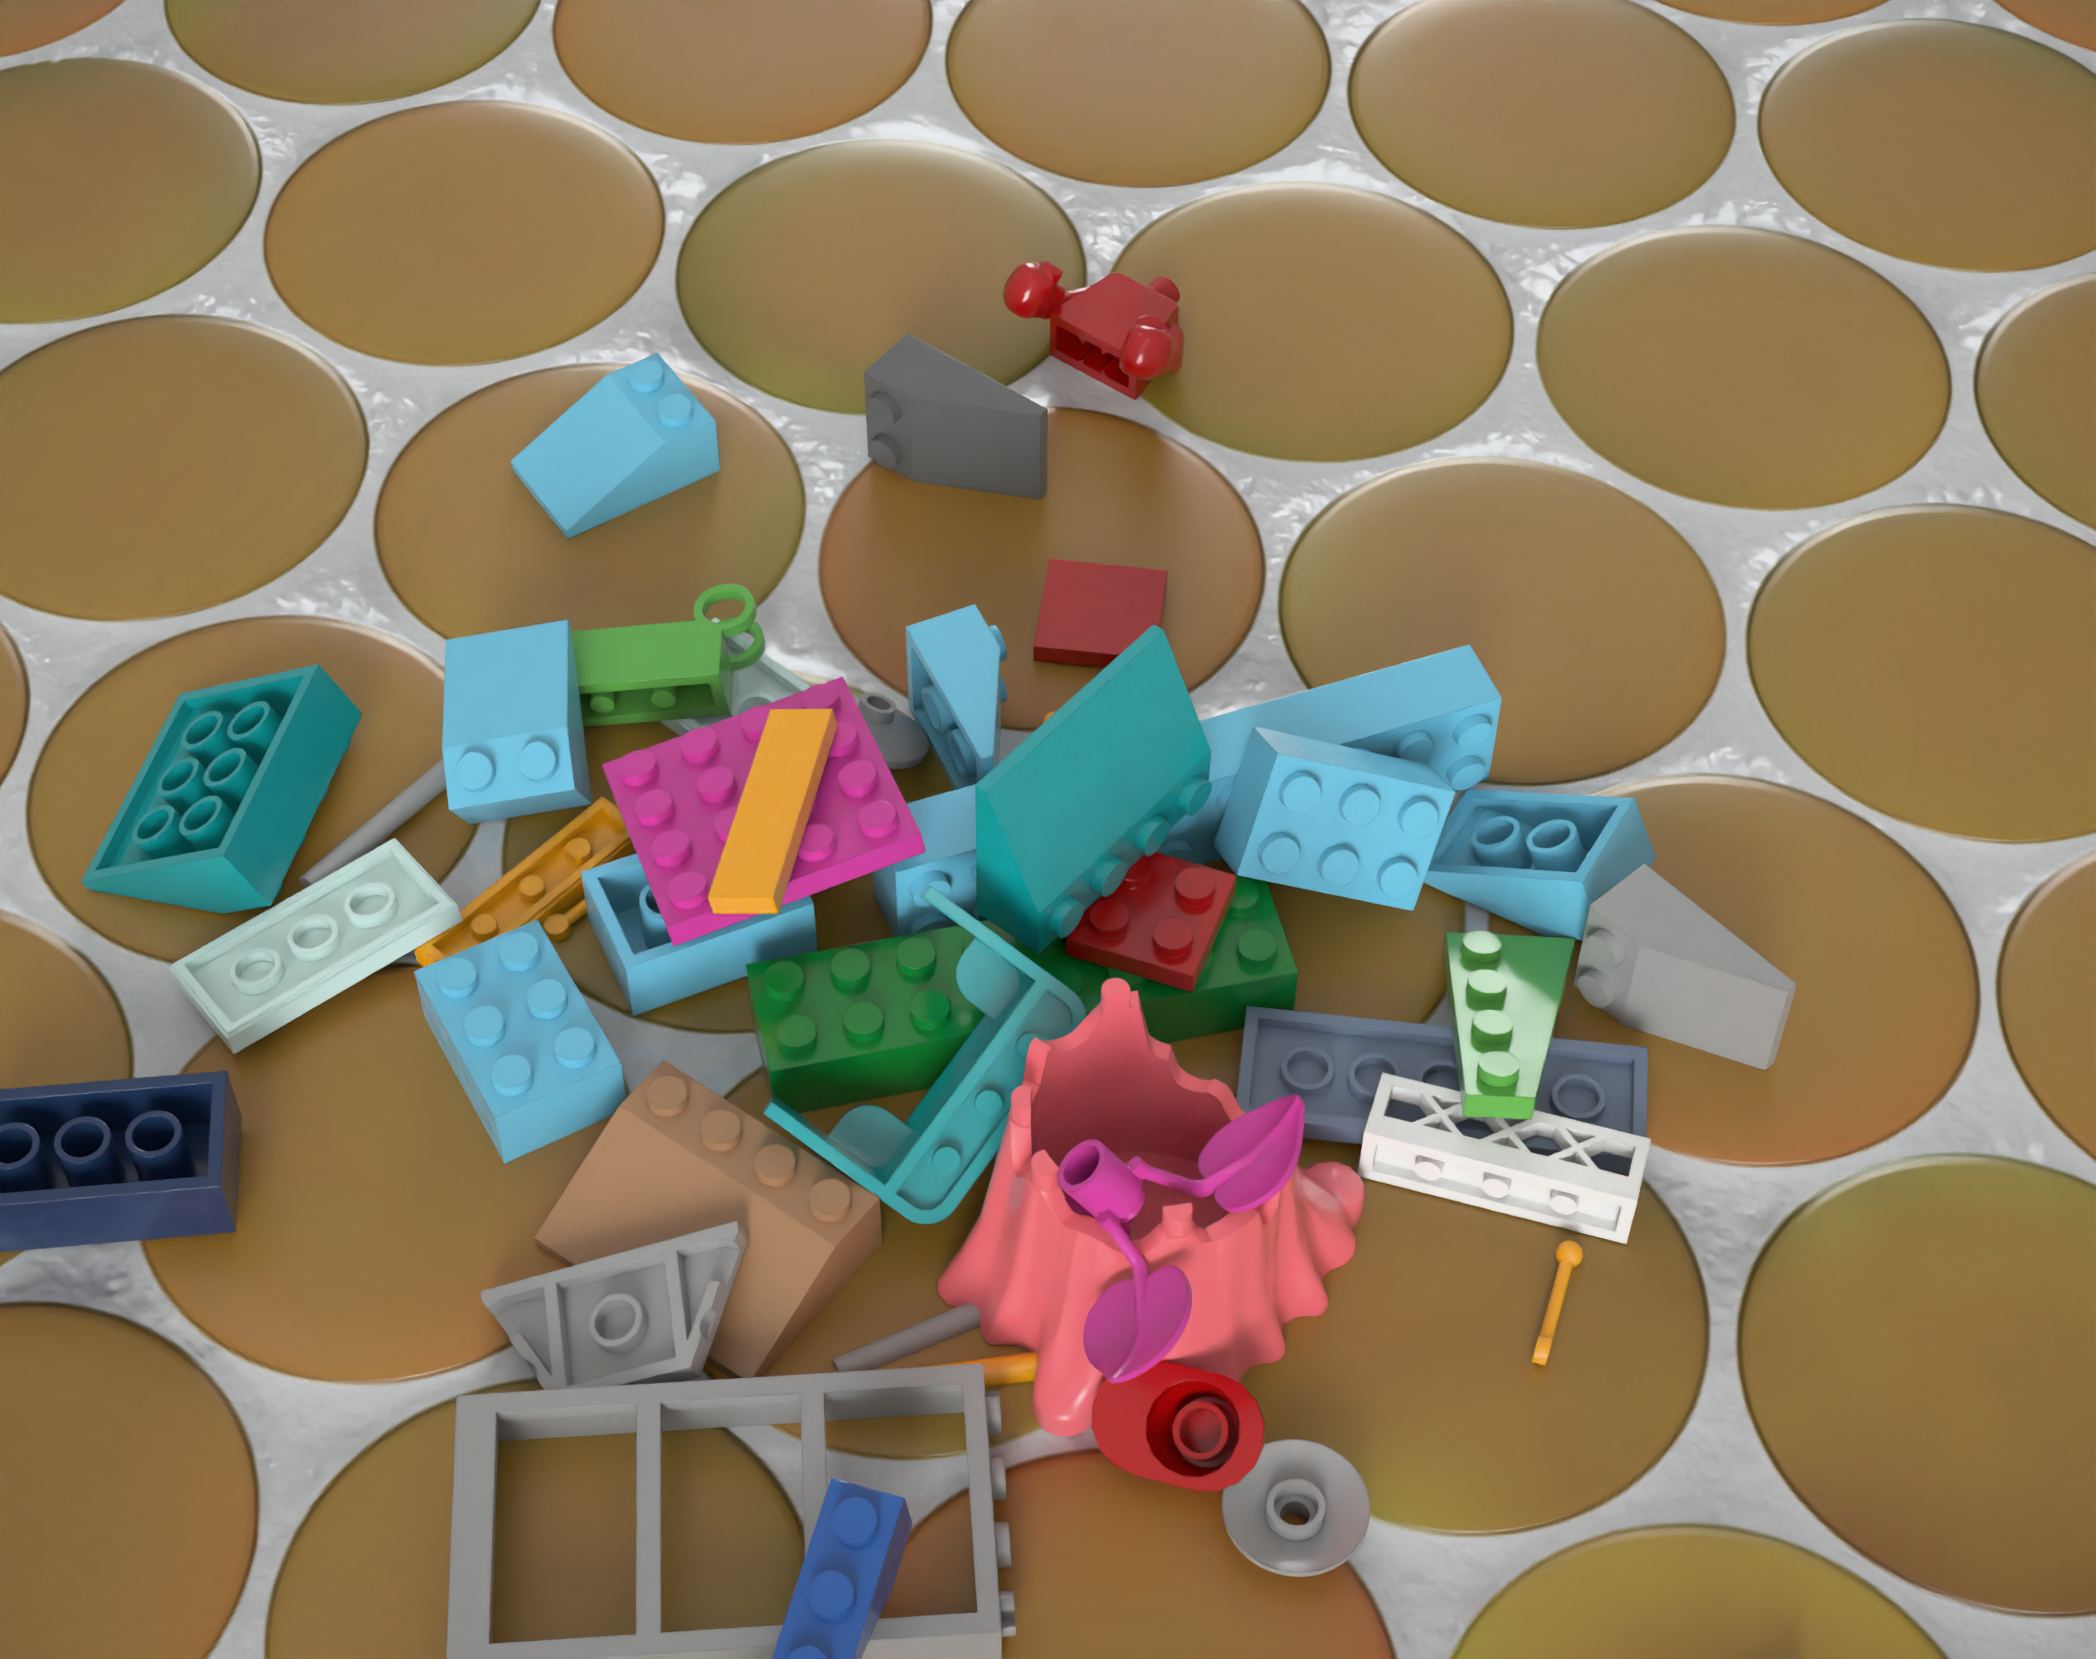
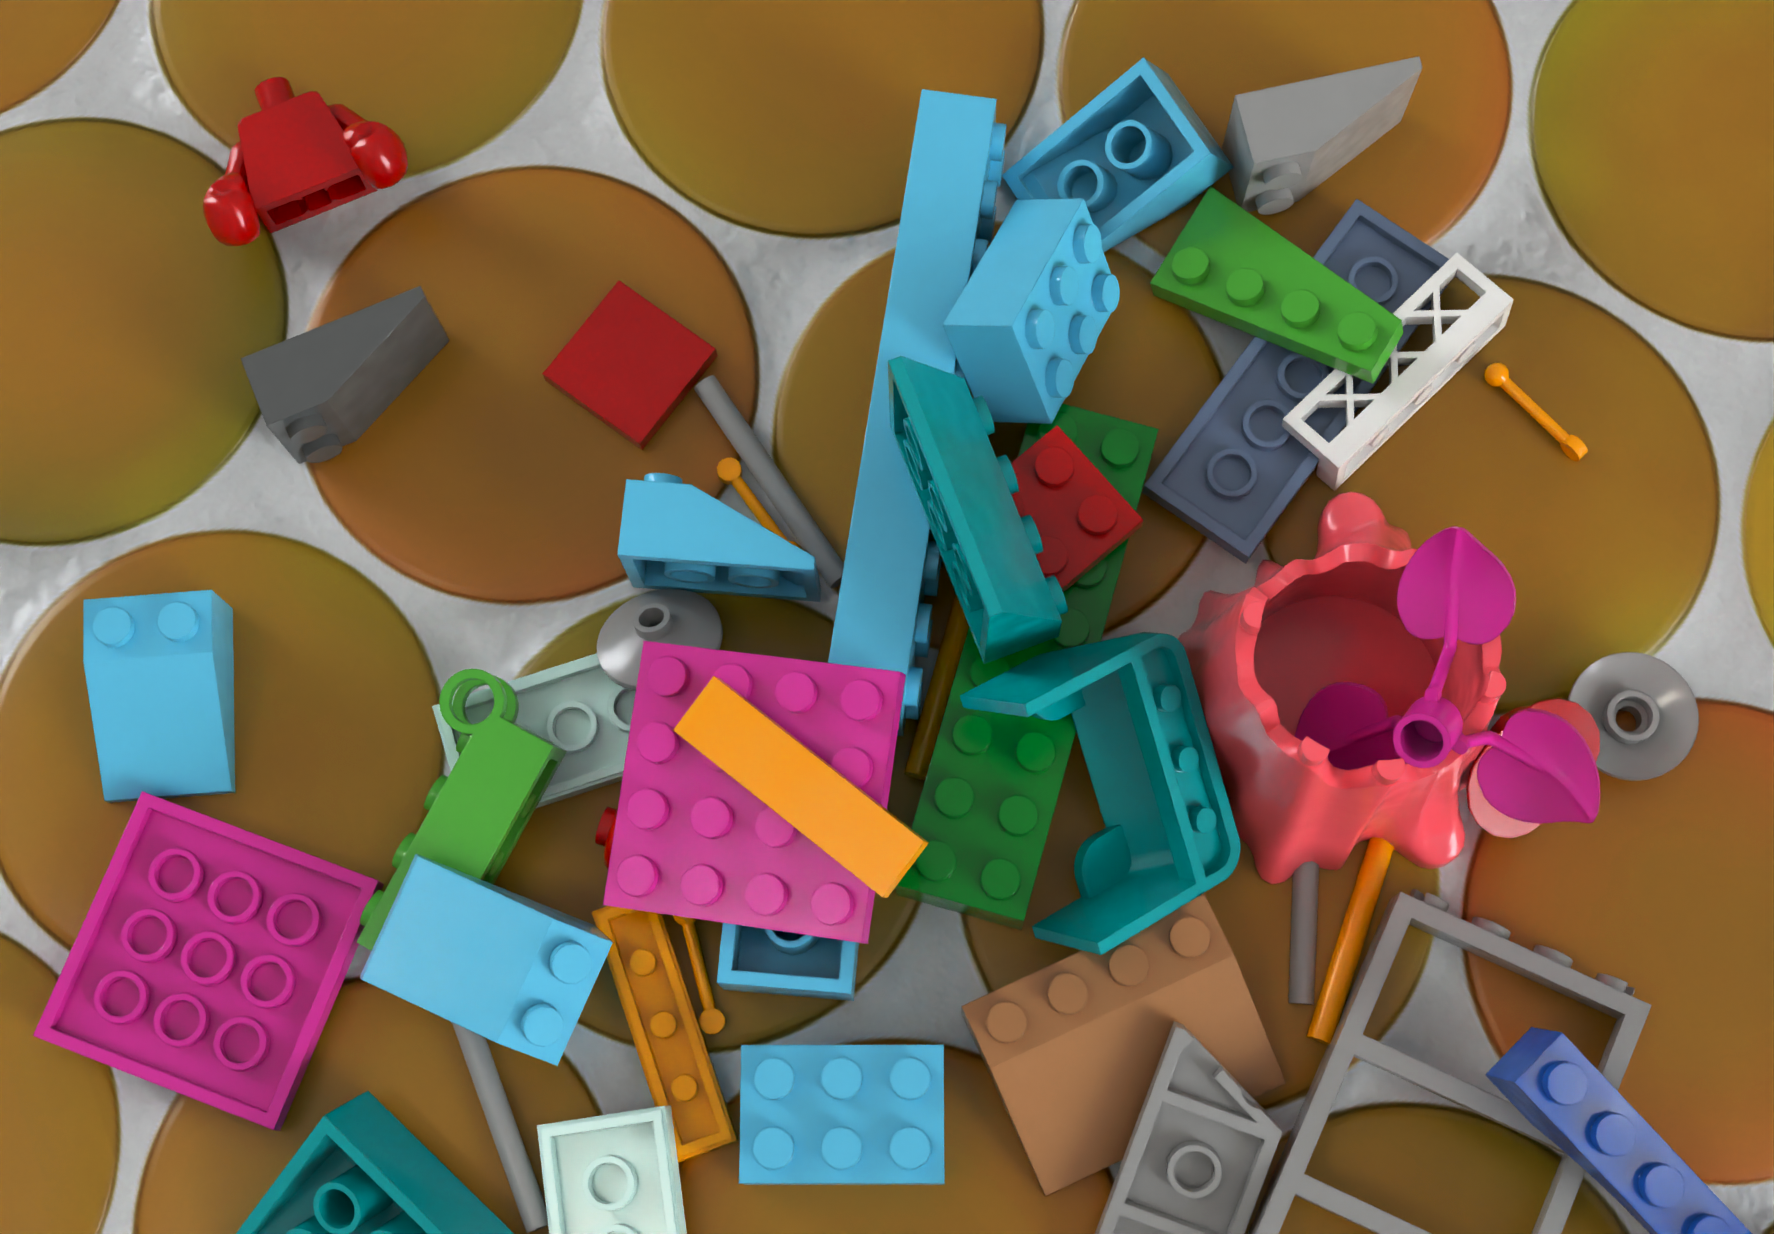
camera: 55 degrees left, 25 degrees up
none -> dark pink plate [33,791,384,1131]

